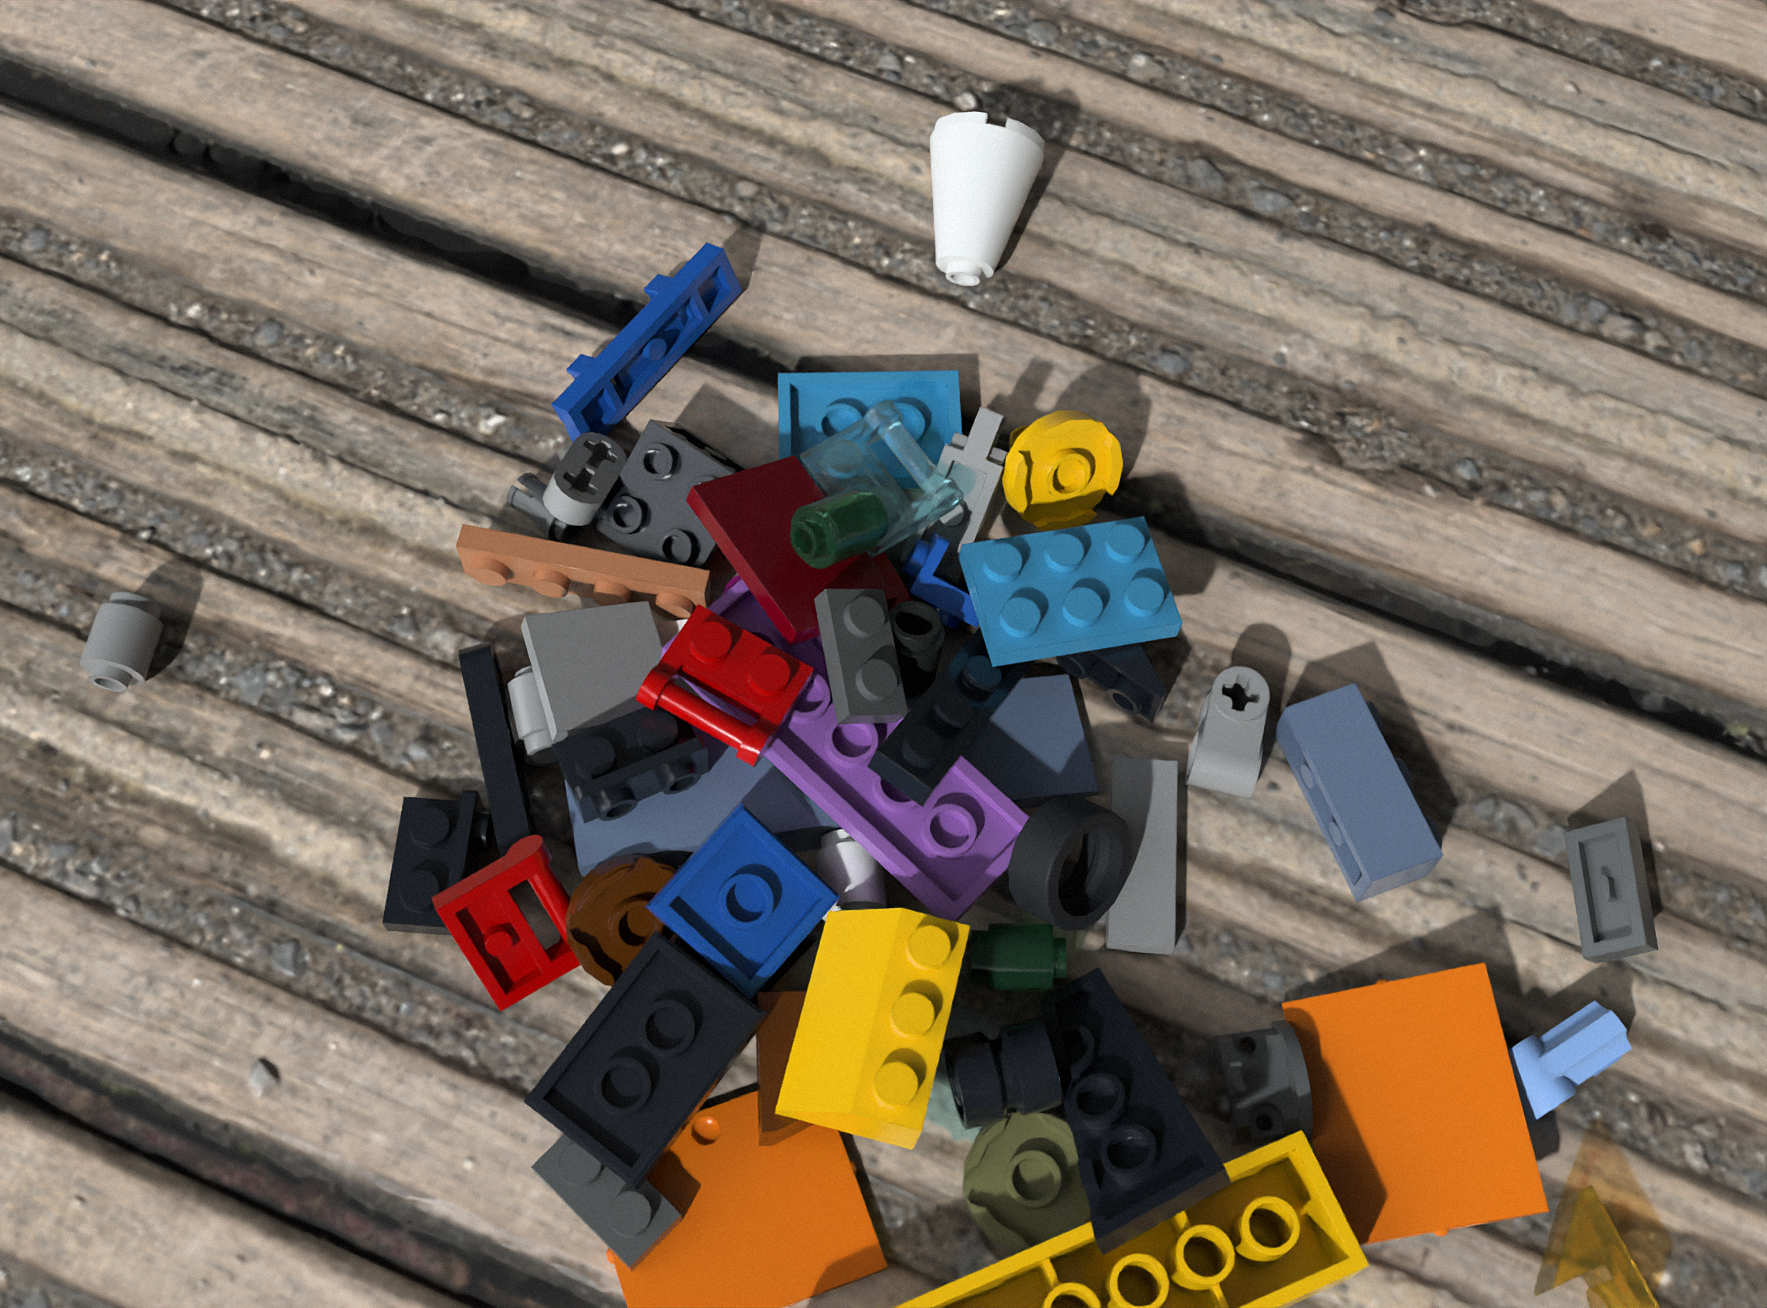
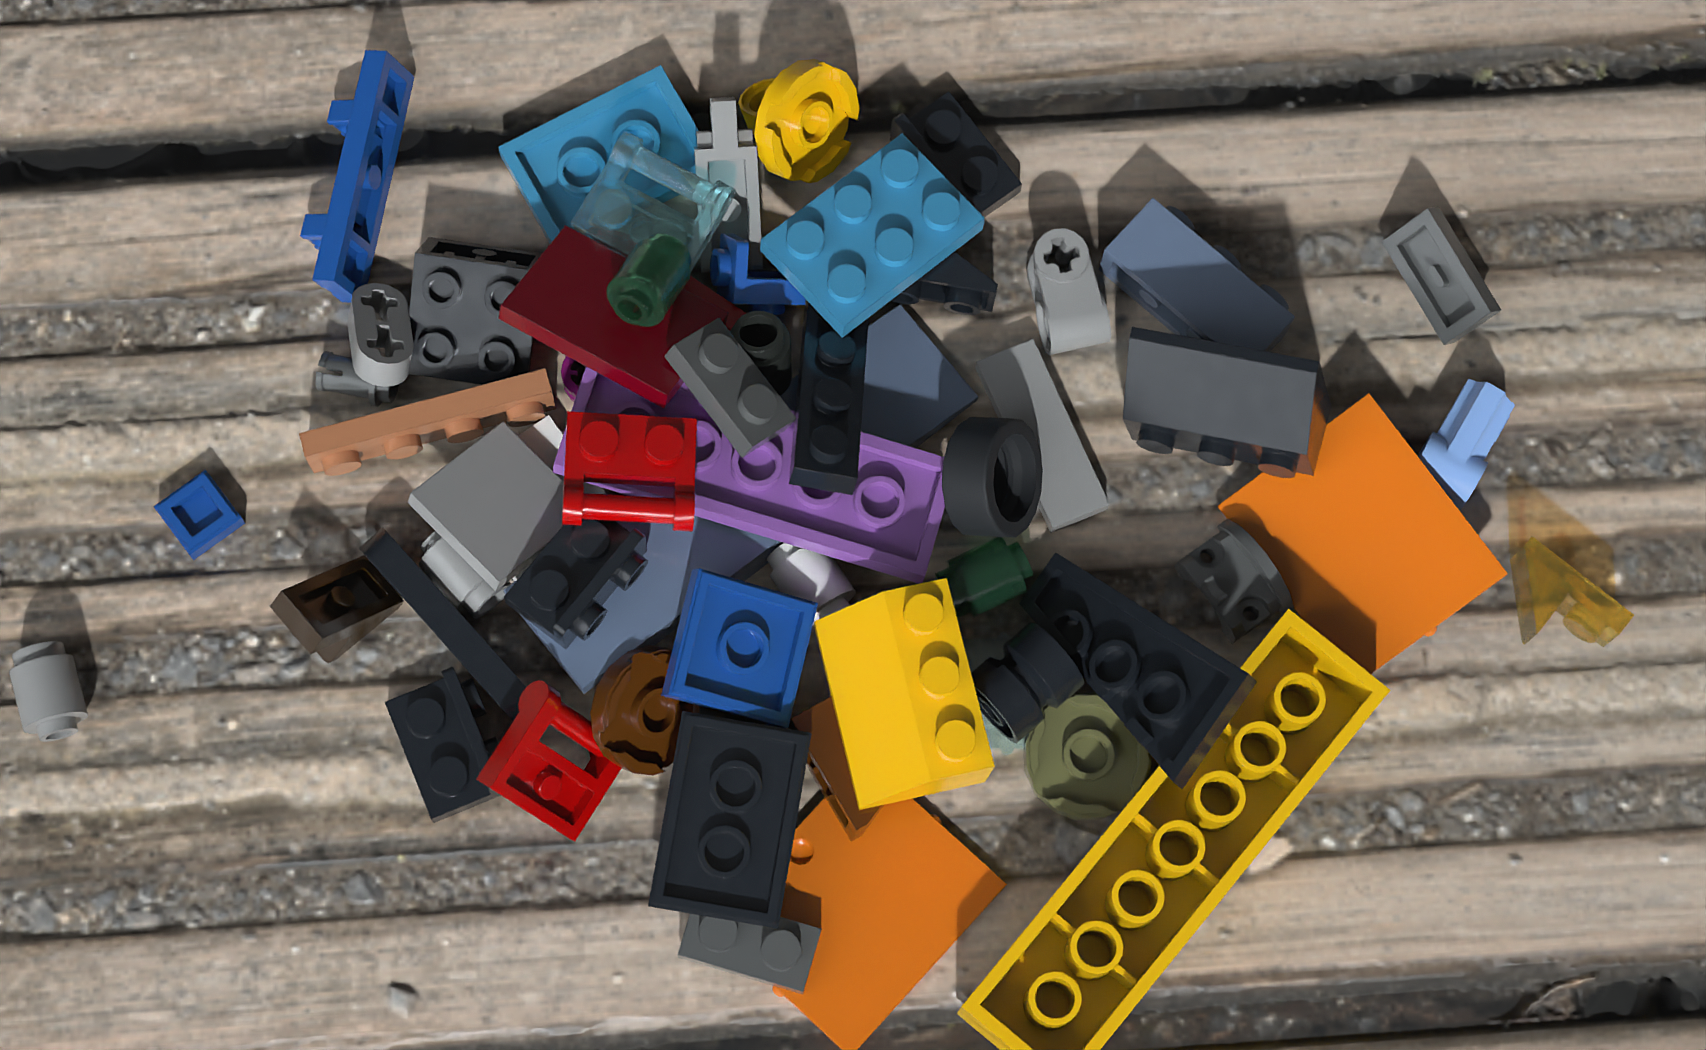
camera: 30 degrees left, 10 degrees up
none -> blue tile [153,469,245,560]
none -> dark brown slope [270,555,404,663]
none -> black bracket [890,92,1022,217]
none -> black slope [1123,327,1331,478]

